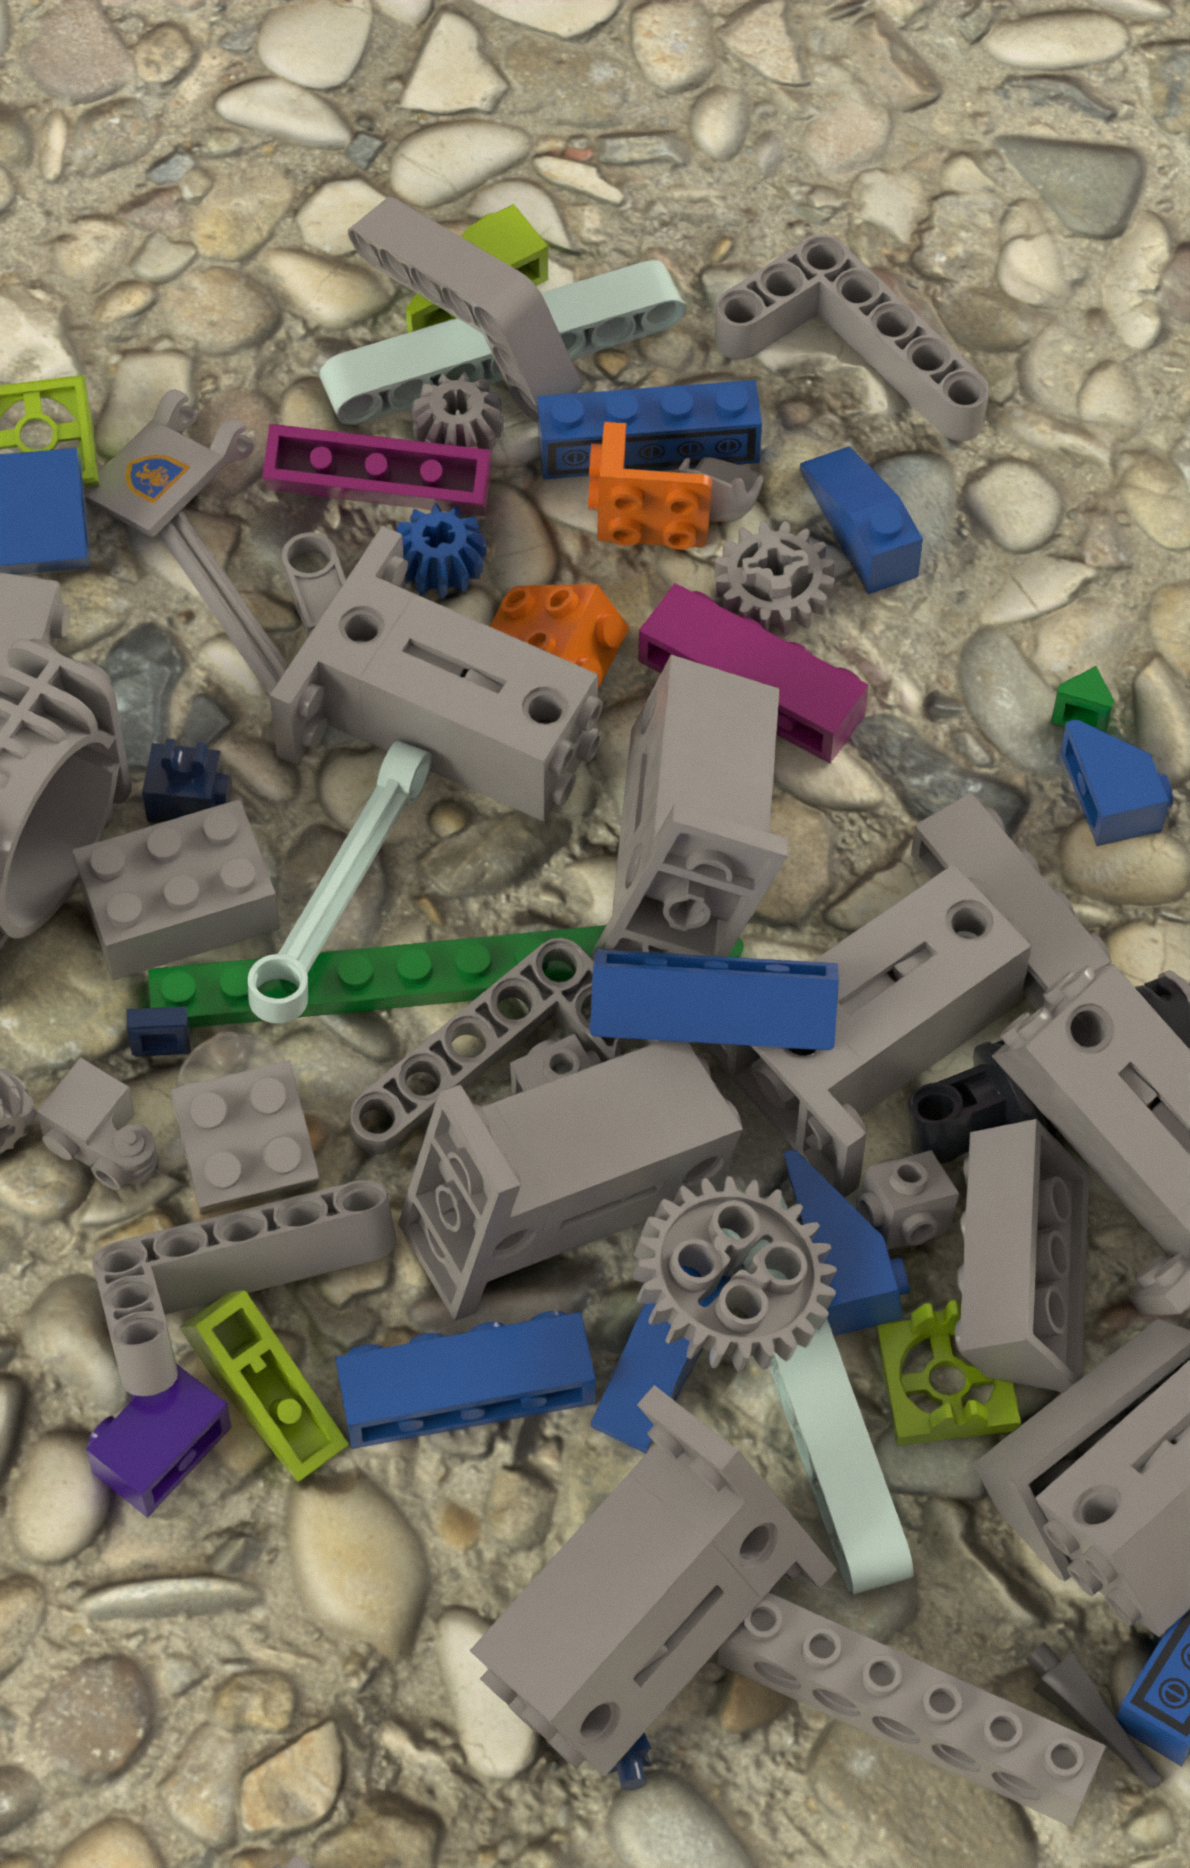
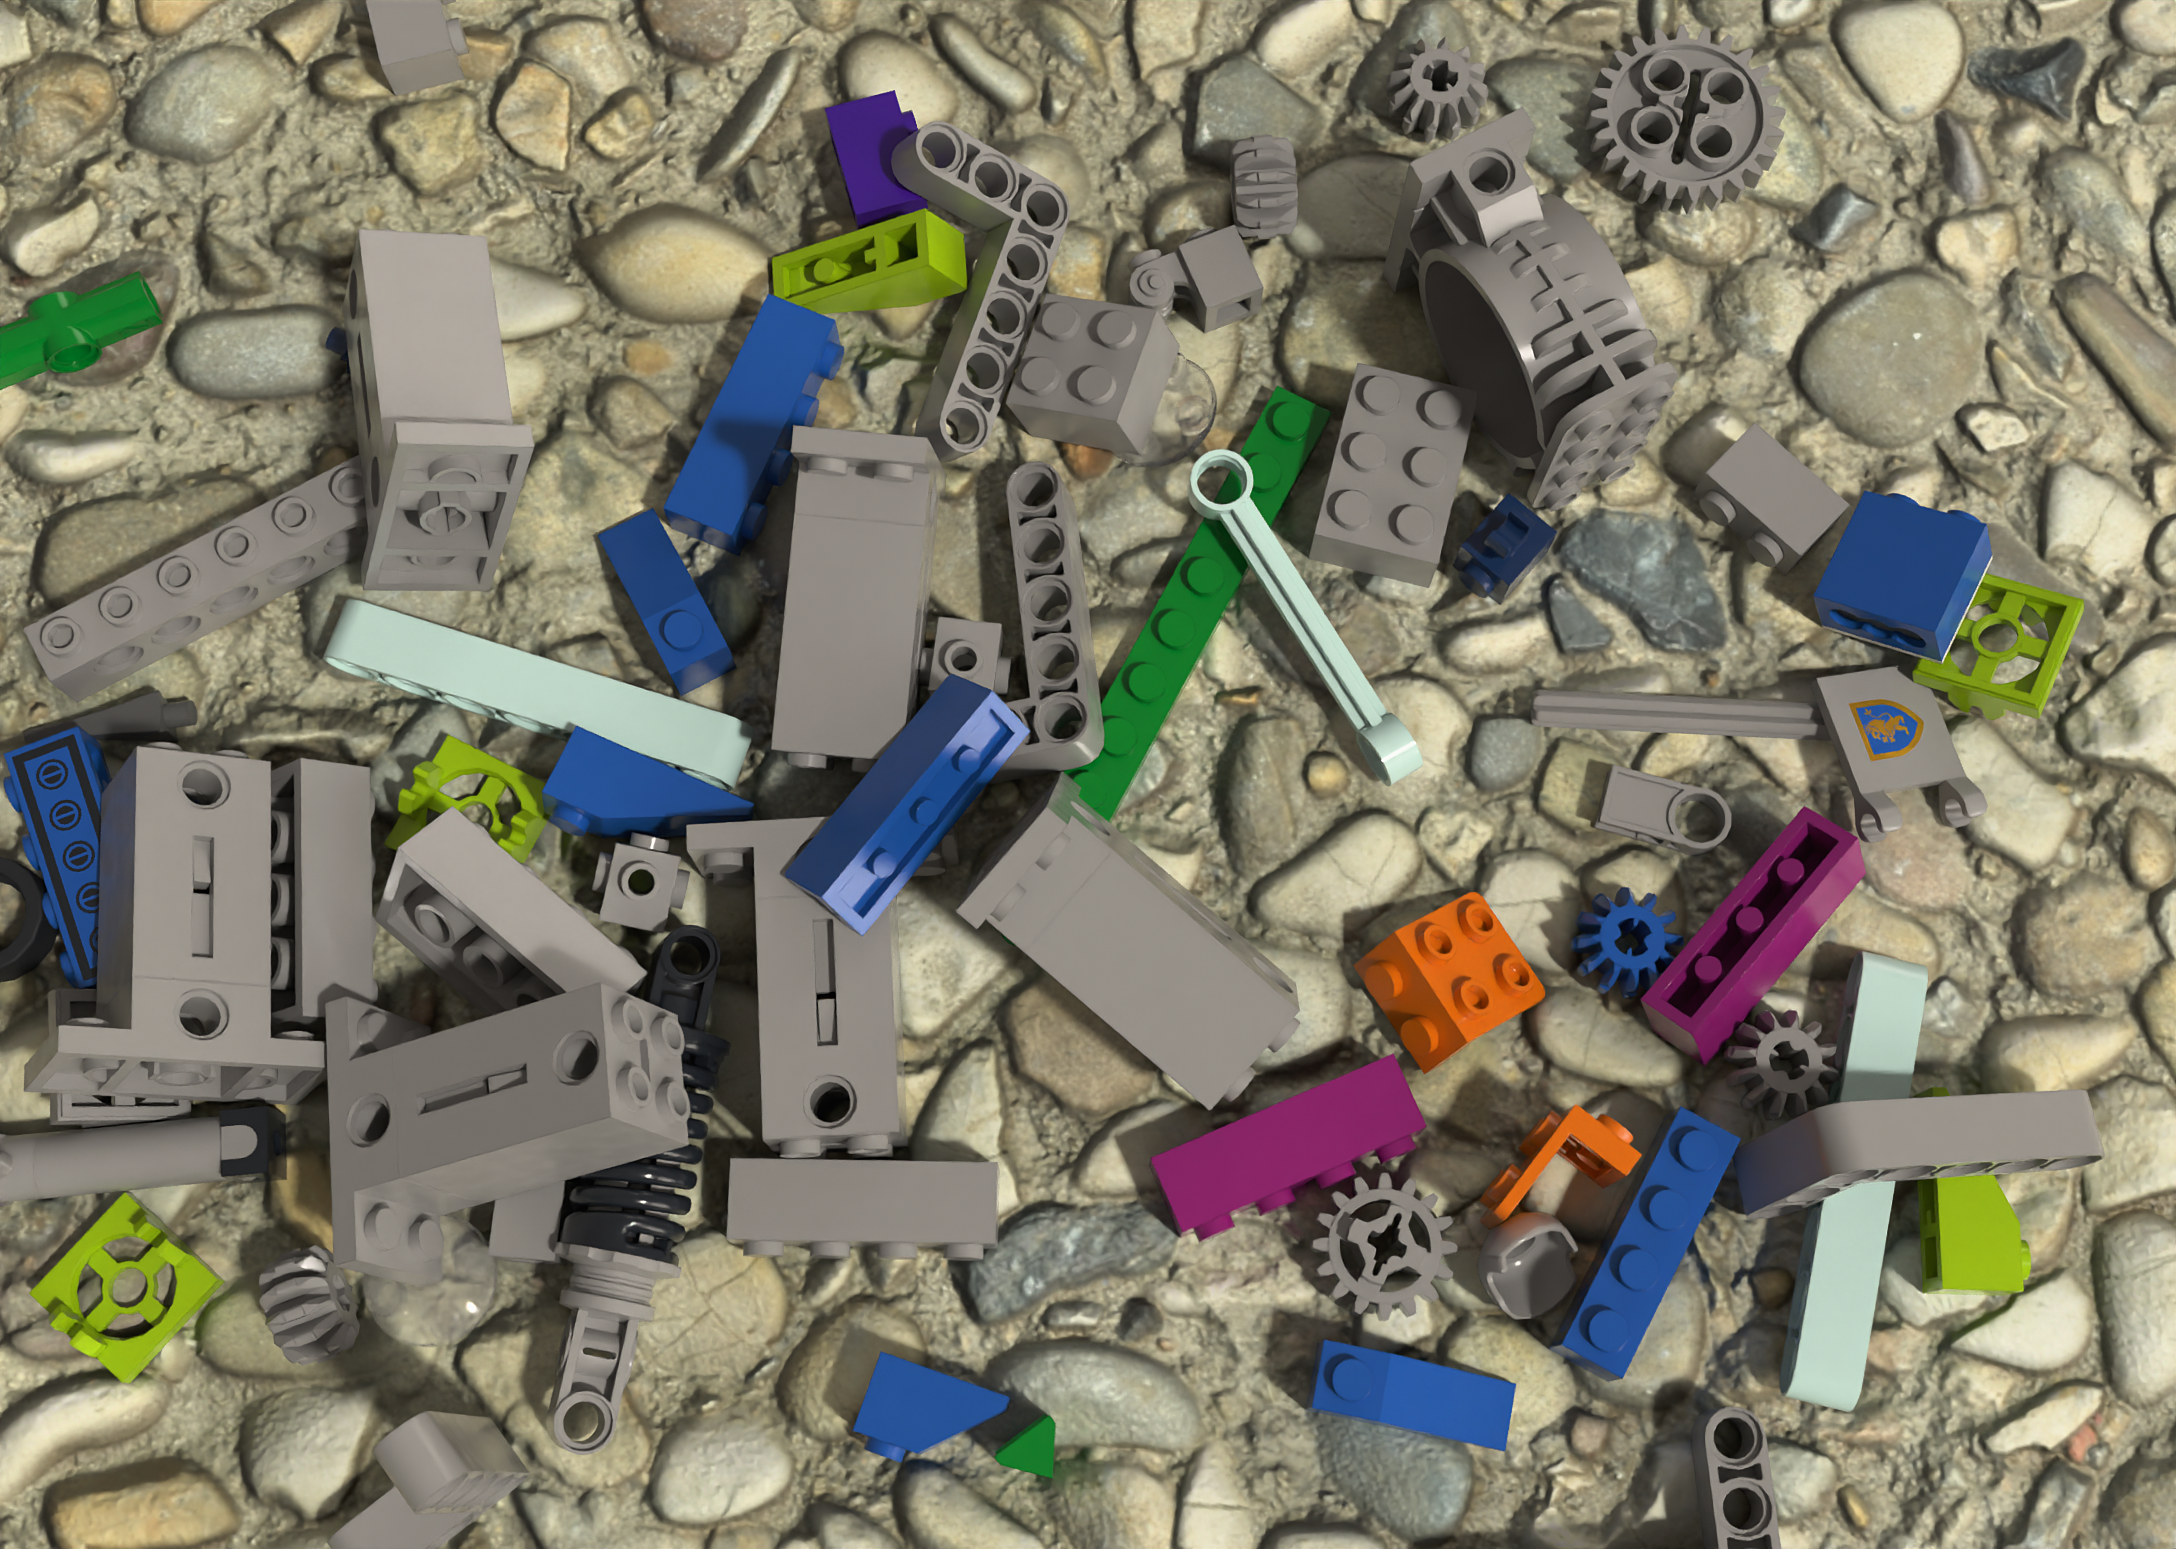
camera: 125 degrees right, 15 degrees up
dark blue tile [127,1006,191,1057] -> none
light grey brick [270,526,603,822] -> none
light grey gear [632,1176,837,1372] -> none

